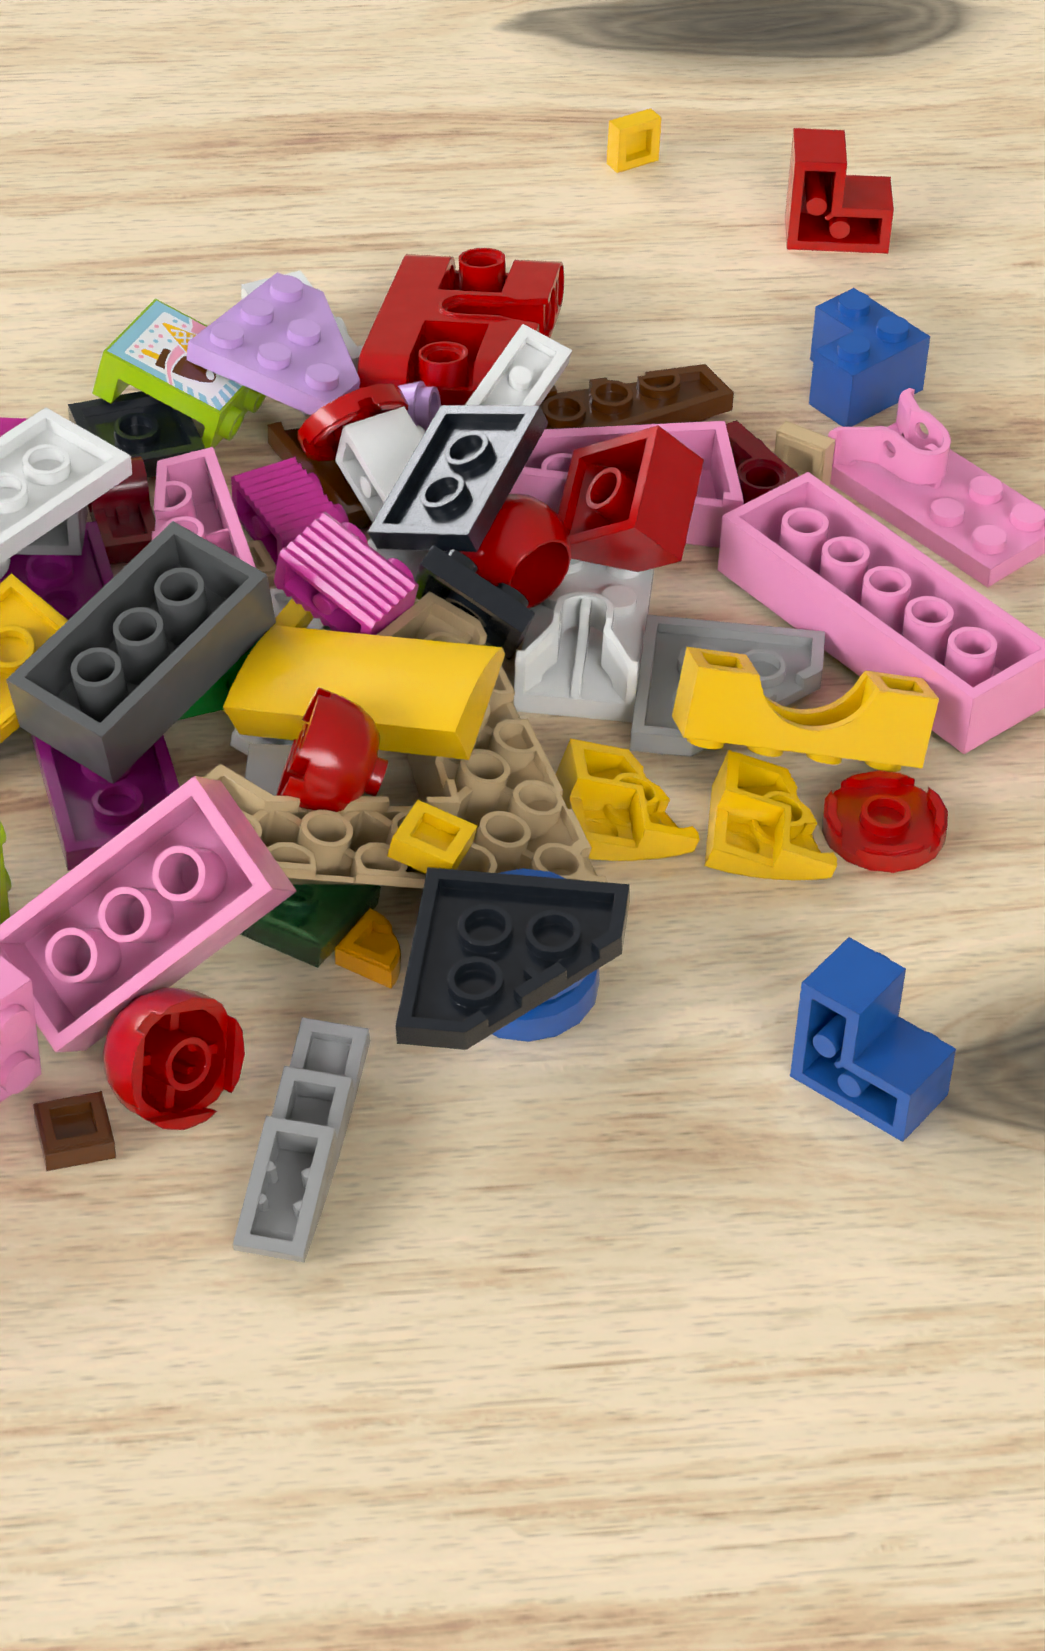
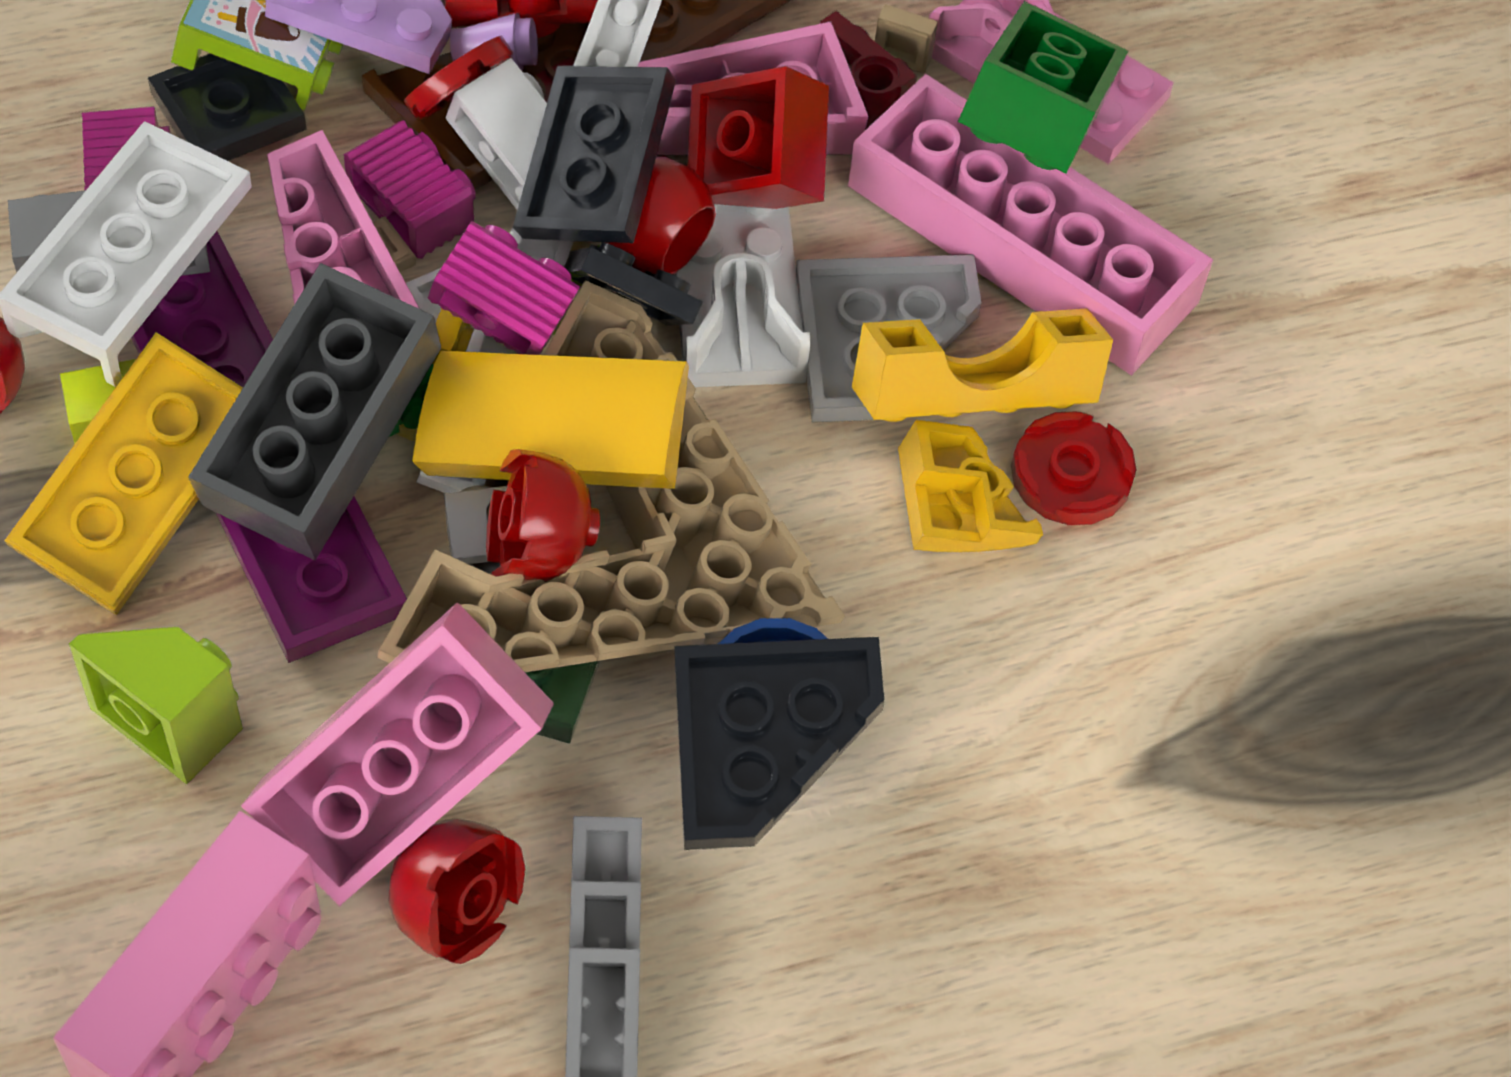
camera: 15 degrees left, 15 degrees up
reddish brown tile [33,1091,116,1171] -> none
dark red plate [87,456,156,565] -> none
light orange tile [335,908,401,989] -> none
yellow plate [387,800,477,874] -> none
yellow slope [555,738,700,861] -> none
blue brick [790,937,956,1142] -> none
none -> green brick [958,1,1128,174]

